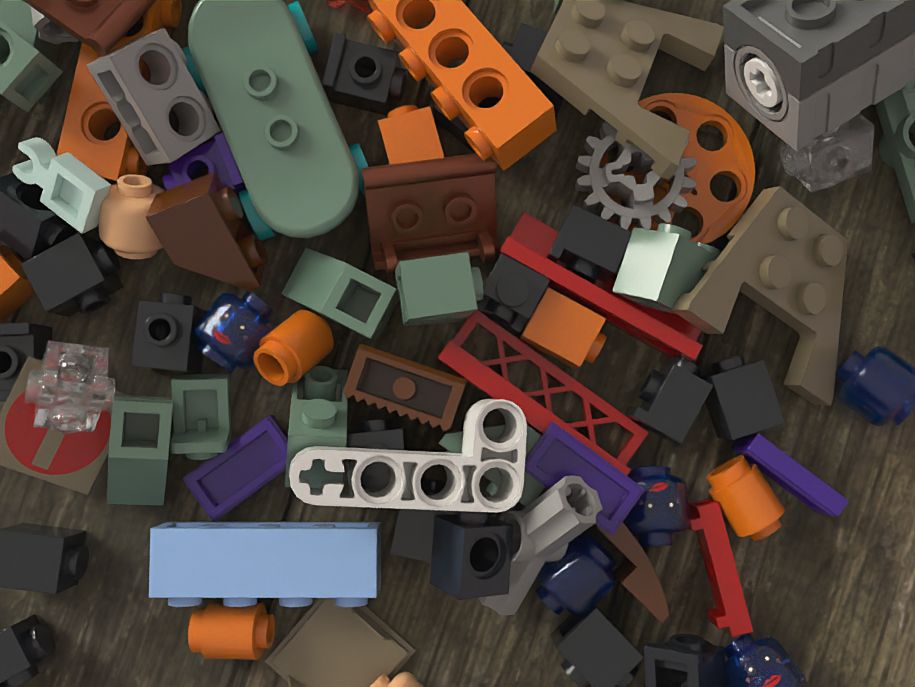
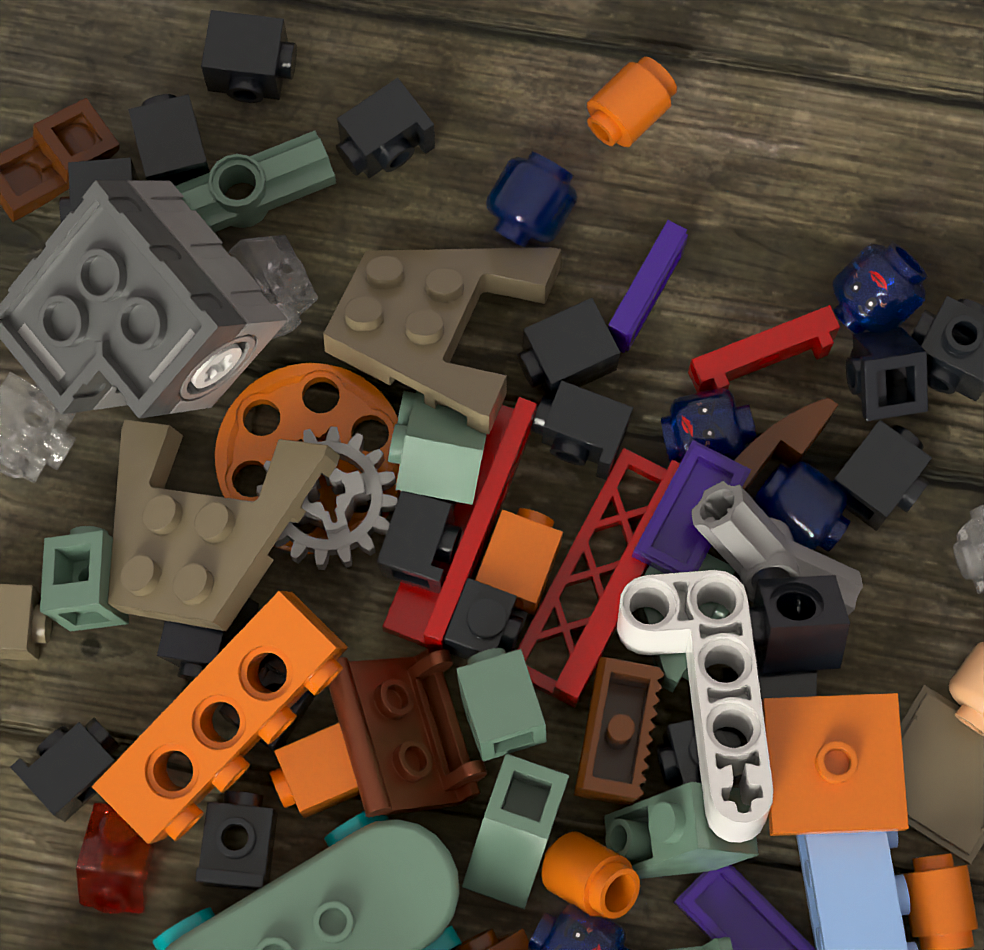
camera: 100 degrees left, 10 degrees down
orange brick [706,455,785,541] -> none
none -> orange plate [762,693,909,836]

